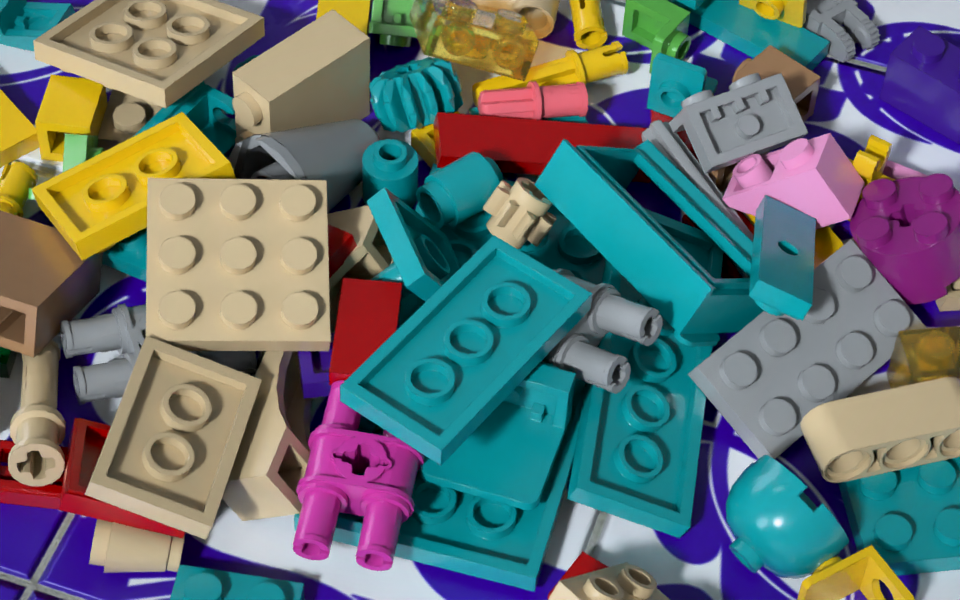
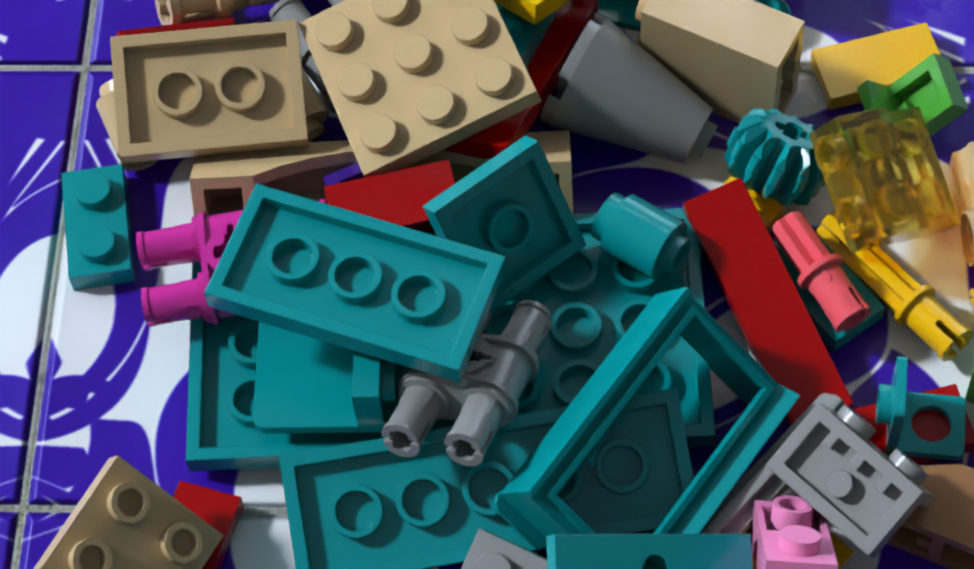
camera: 80 degrees right, 10 degrees up
teal brick [362,139,418,208] -> none
tan gear [483,177,557,249] -> none

